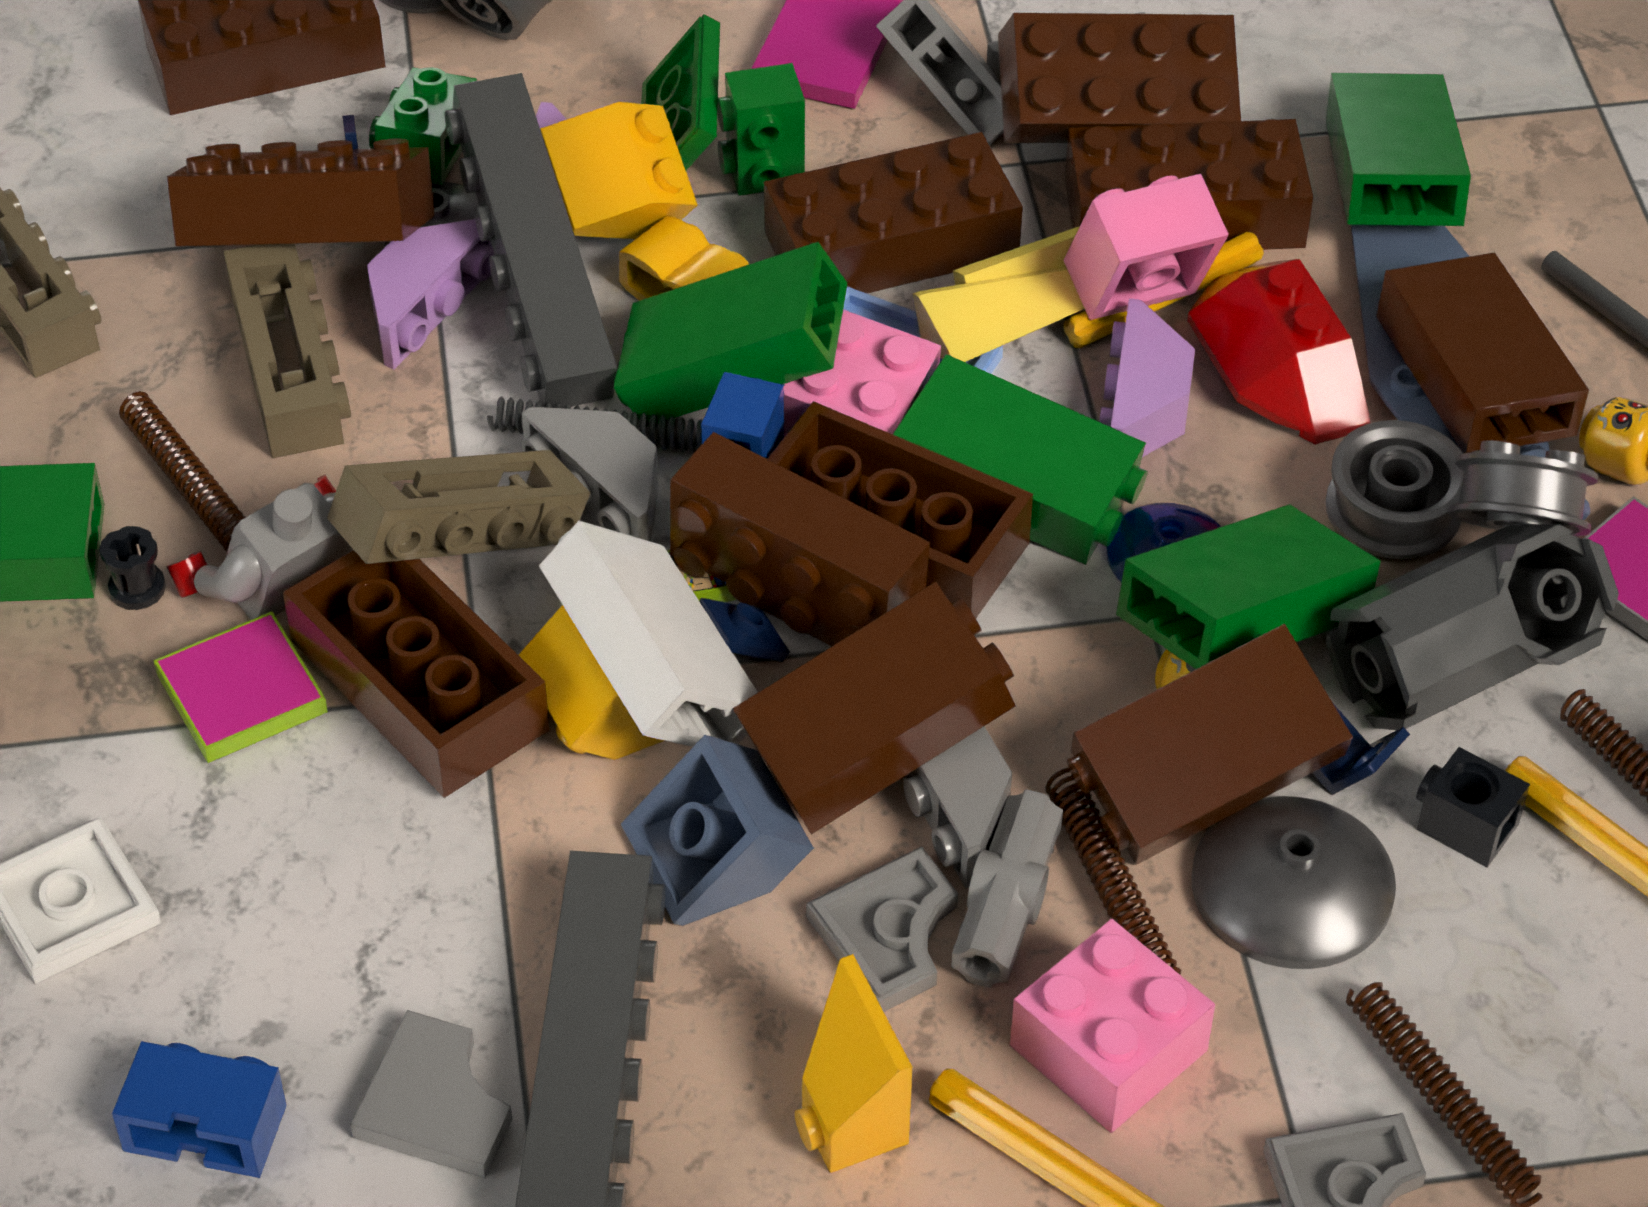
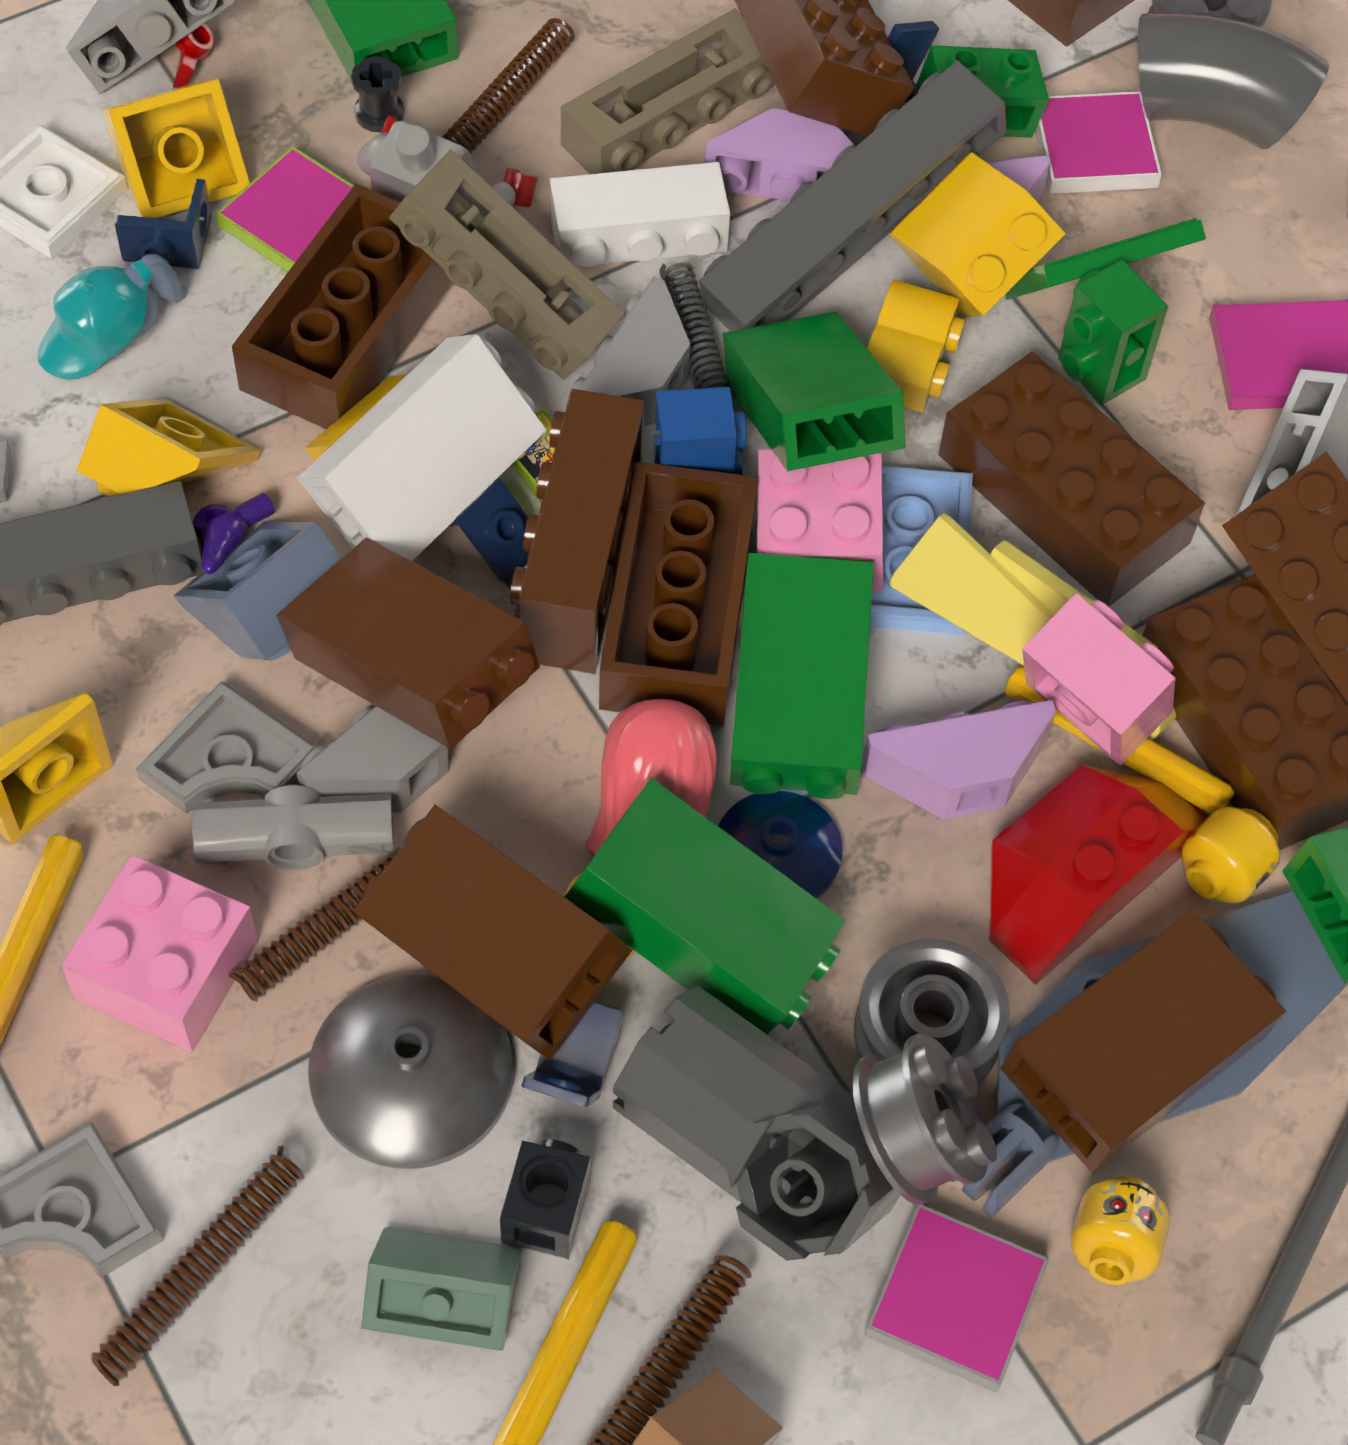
camera: 65 degrees right, 10 degrees up
none -> teal hair [38,254,188,380]
none -> yellow slope [76,398,261,497]
none -> yellow slope [102,79,250,218]
none -> dark blue bracket [115,179,212,269]
none -> dark purple animal [193,493,275,574]
none -> sand green panel [361,1227,522,1351]
none -> white brick [550,162,730,267]
none -> coral piece [585,699,717,857]
none -> dark pink tile [1035,91,1162,194]
none -> yellow head [1182,806,1280,904]

